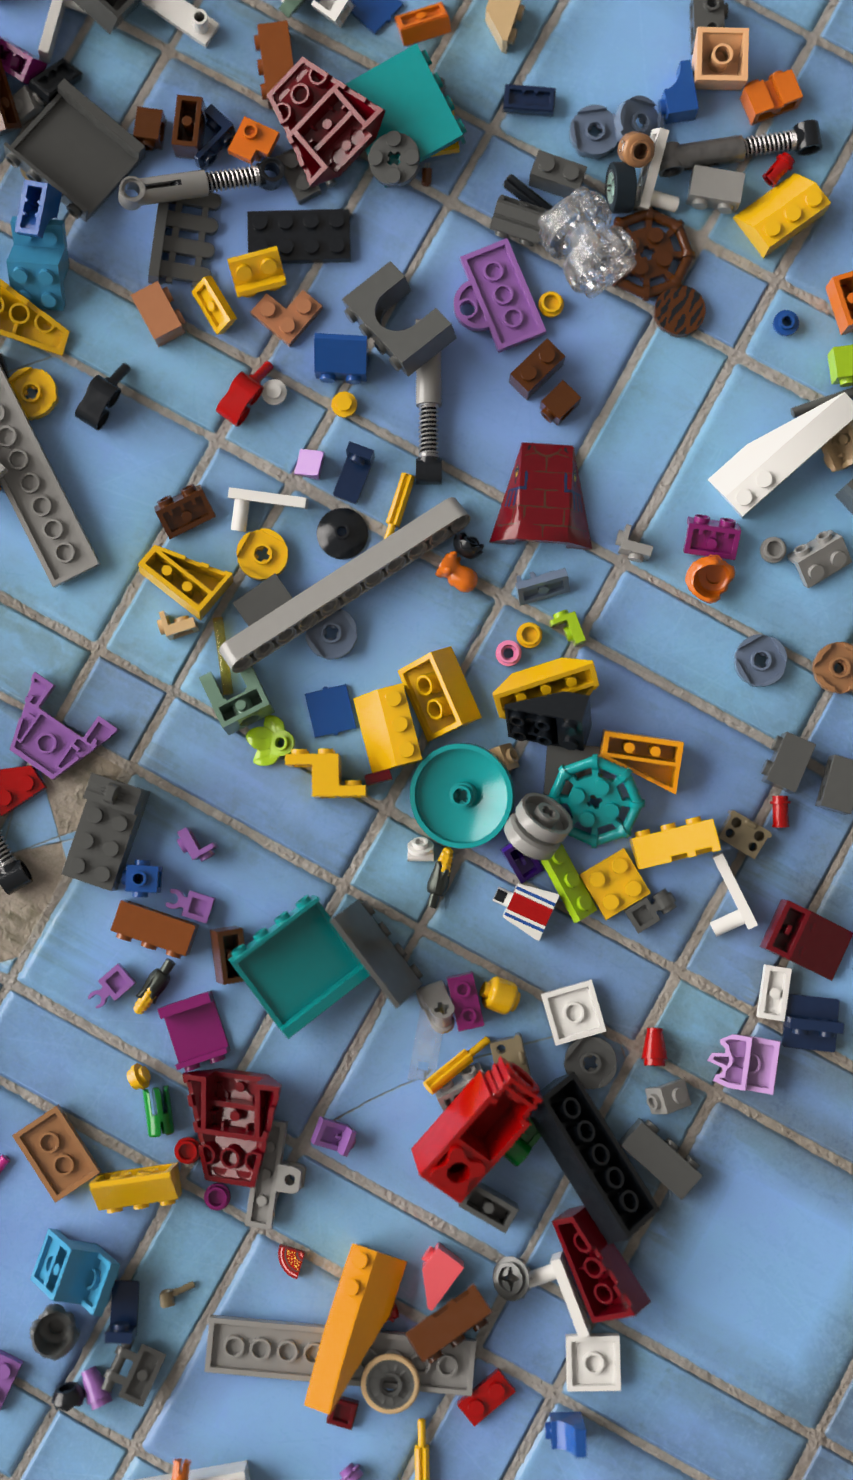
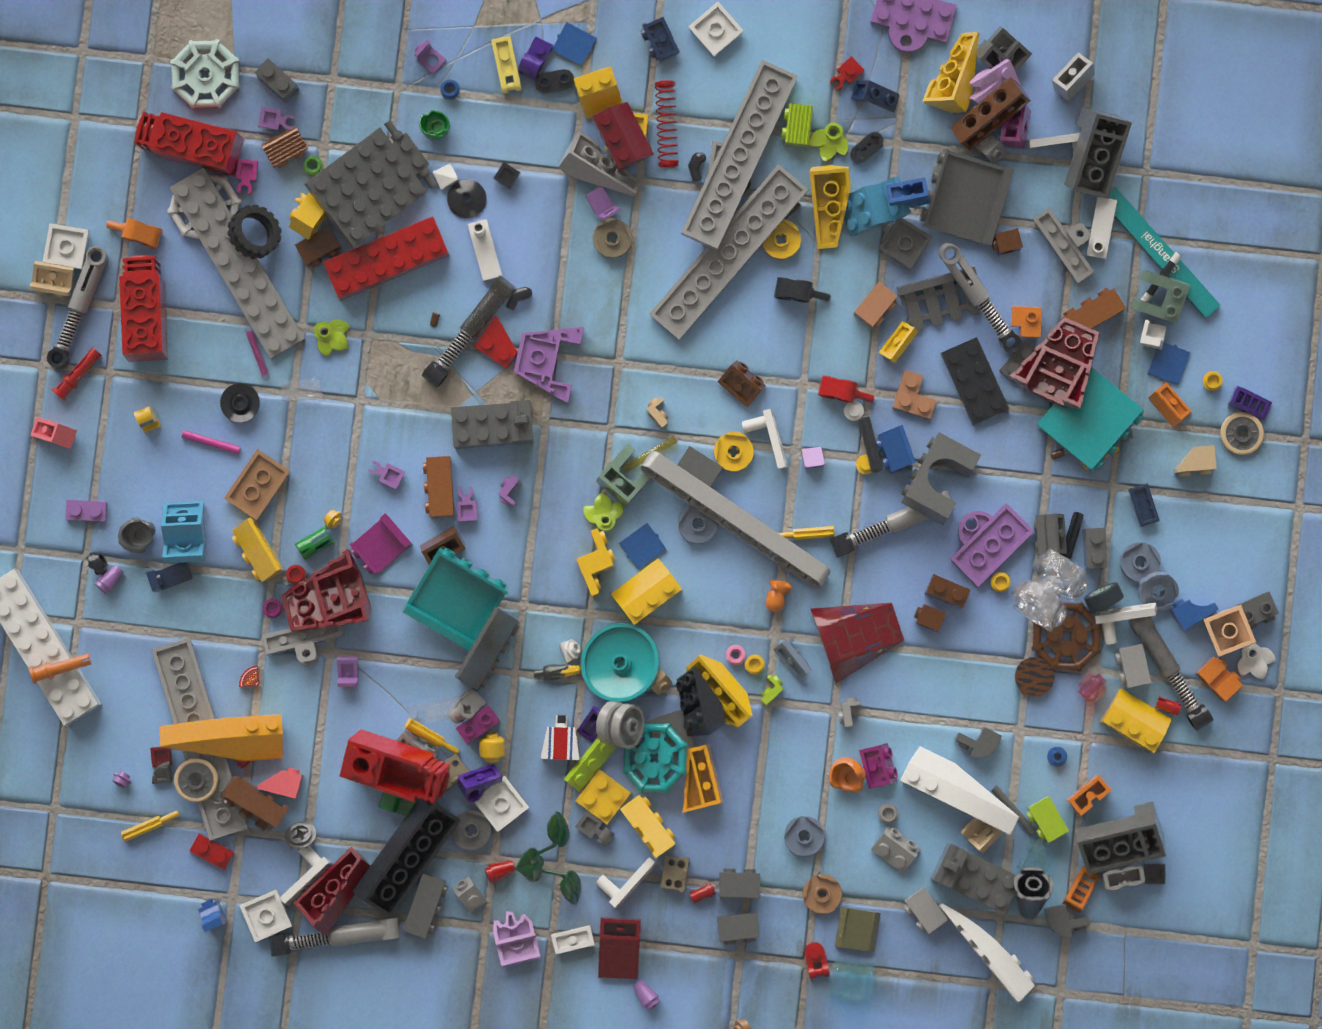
camera: 60 degrees right, 0 degrees up
black plate [28,58,83,103] -> none
dark grey plate [101,1341,166,1407] -> none
blue brick [122,860,163,897] -> none
pearl dark grey piece [134,958,176,1014] -> none
yellow wedge [138,545,233,621] -> none
dark tan hand [159,1281,195,1308] -> none
reddish brown brick [171,95,206,159] -> none
dark blue bracket [194,104,236,170] -> none
yellow bracket [227,246,287,297] -> none
black dish [317,508,368,559] -> none
dark blue bracket [333,441,375,504] -> none
dark red tile [364,769,393,786] -> none
dark grey plate [368,131,420,187] -> none
yellow slope [398,646,482,742] -> none
black plate [453,532,484,559] -> none
dark grey brick [458,1182,519,1234] -> none
medium nougat head [618,131,655,168] -> none
dark blue bracket [782,994,844,1052] -> none
none -> dark grey tile [152,761,172,784]
none -> piece [269,917,400,957]
none -> dark purple plate [458,764,502,803]
none -> dark green plant [515,811,581,905]
none -> black axle [858,416,883,473]
none -> dark grey plate [878,218,932,271]
none -> dark grey brick [954,727,1002,758]
none -> light grey plate [1033,208,1094,283]
none -> clear pink head [1078,673,1107,702]
none -> white plate [1237,643,1276,679]

